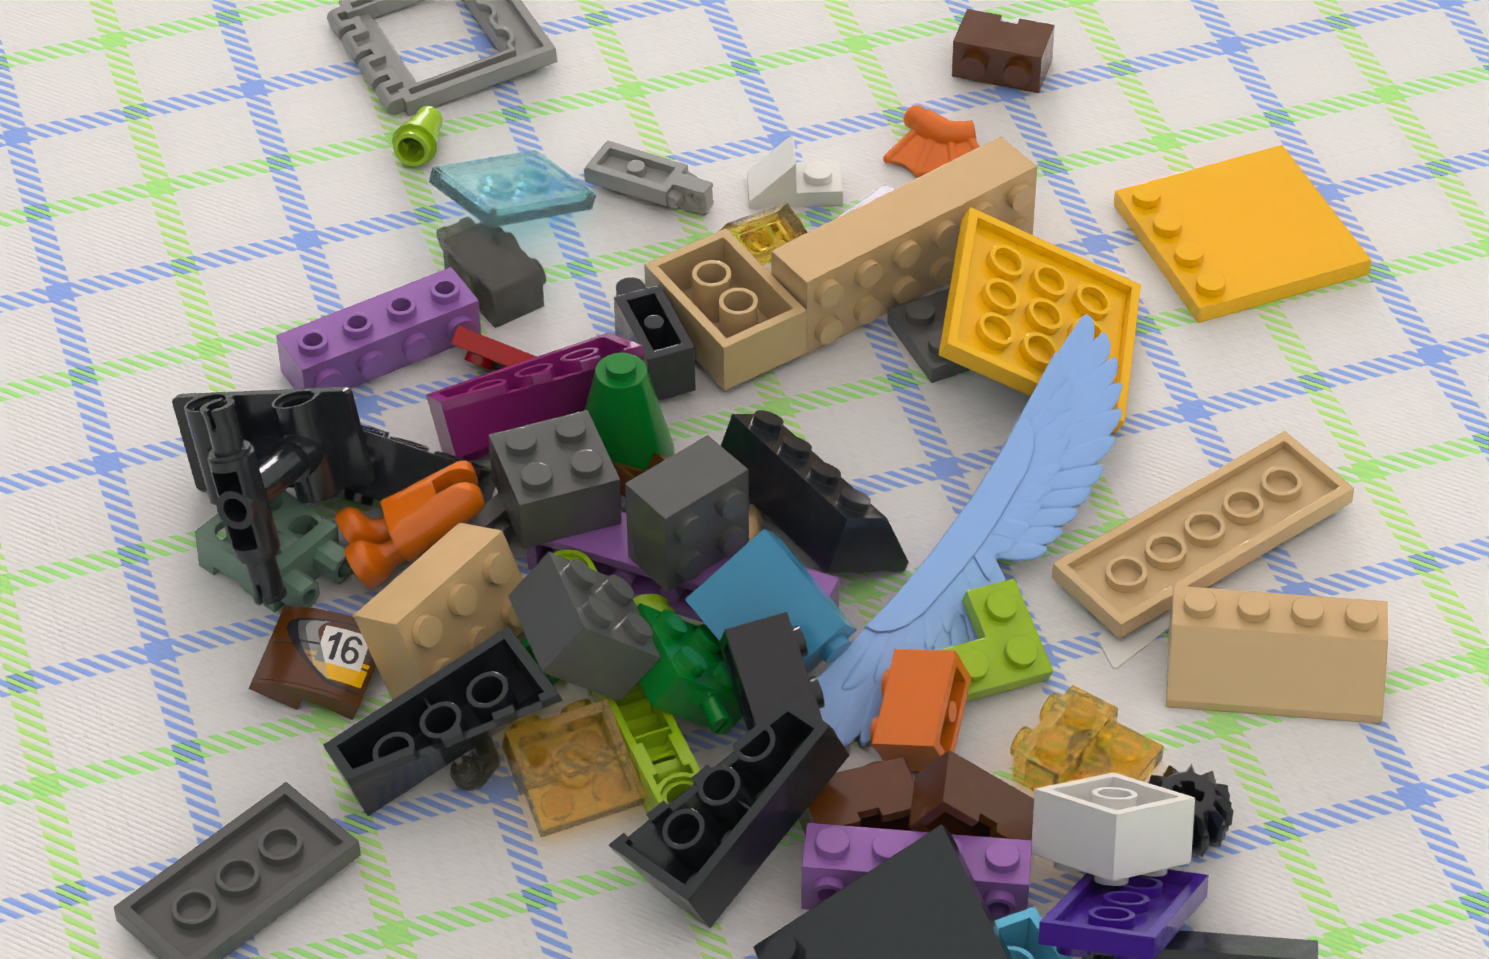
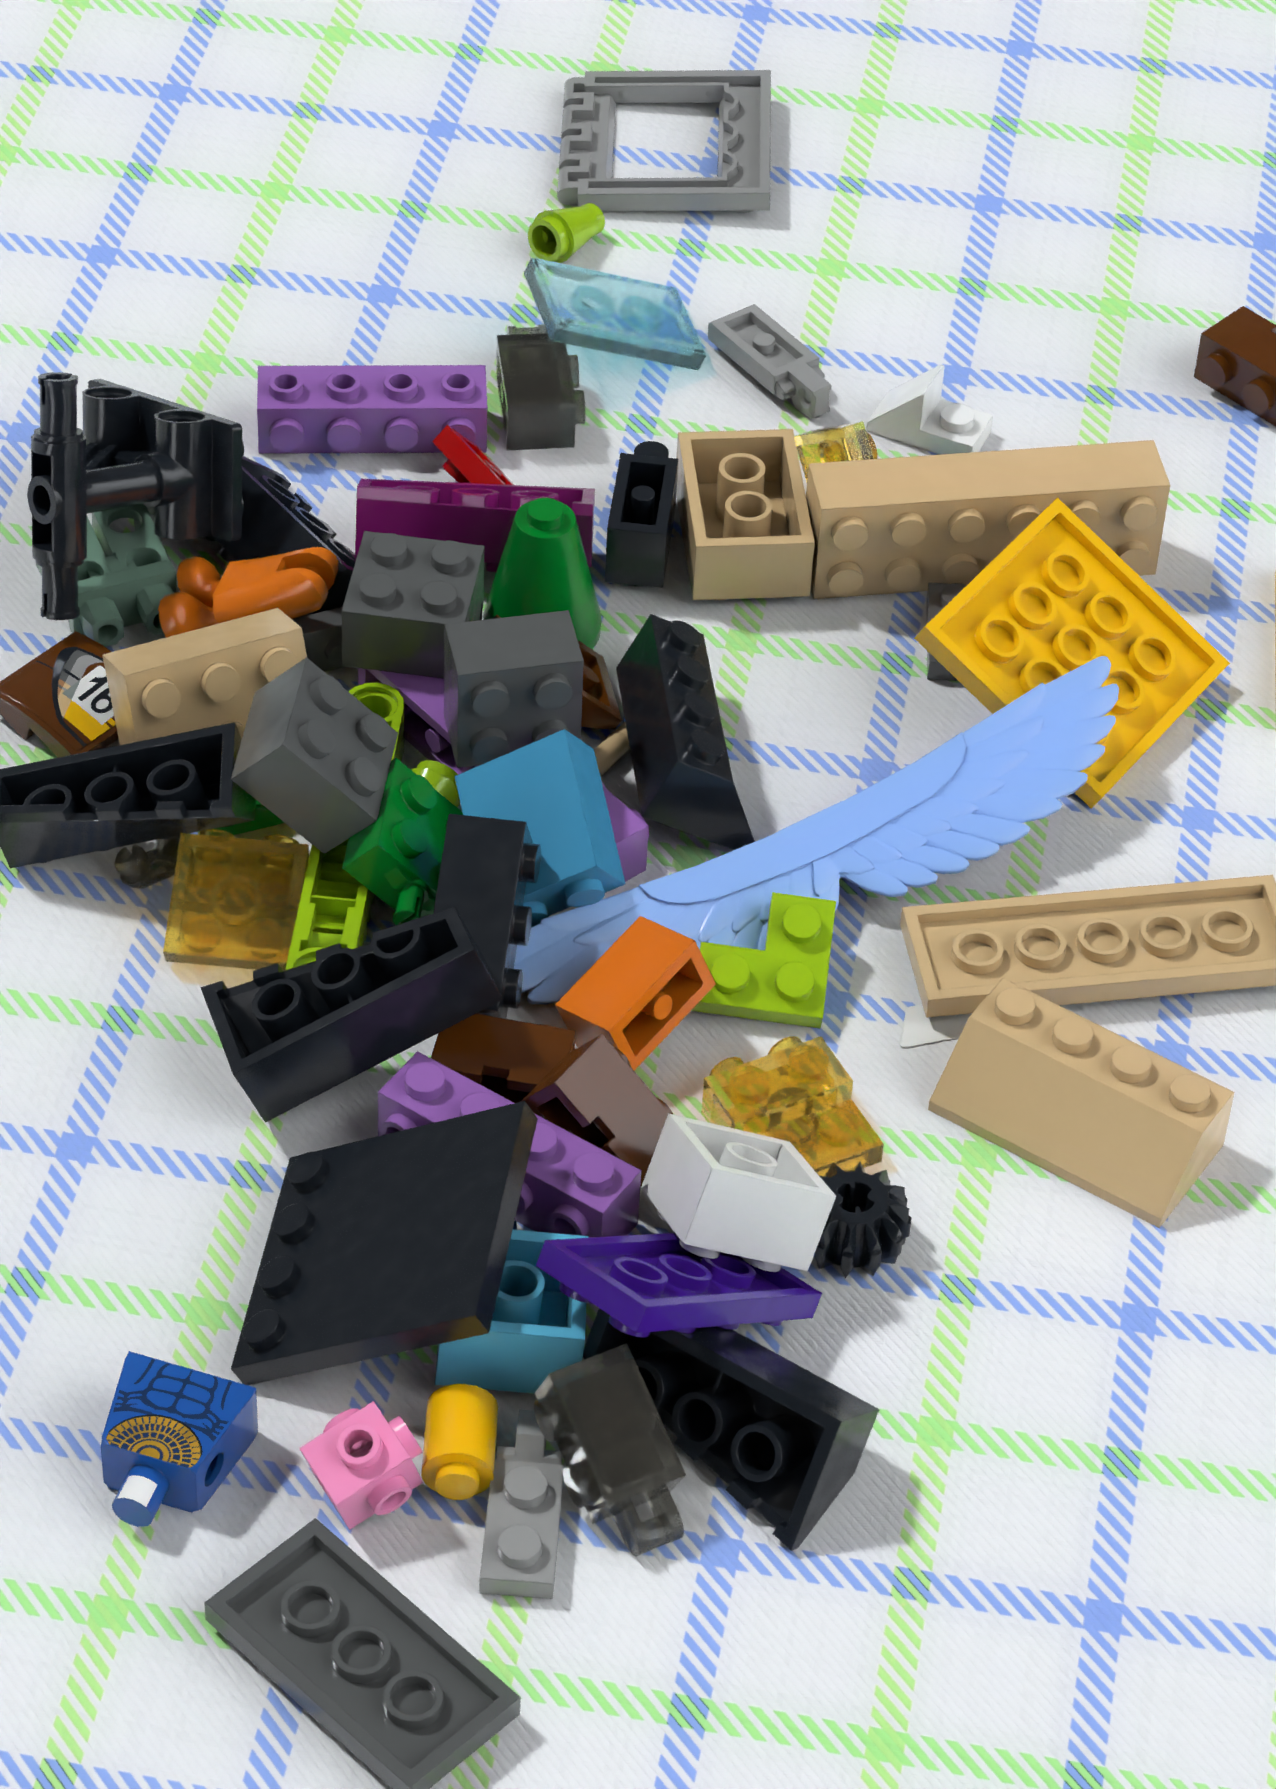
camera: 25 degrees right, 0 degrees up
orange arm [883,105,980,178] -> none

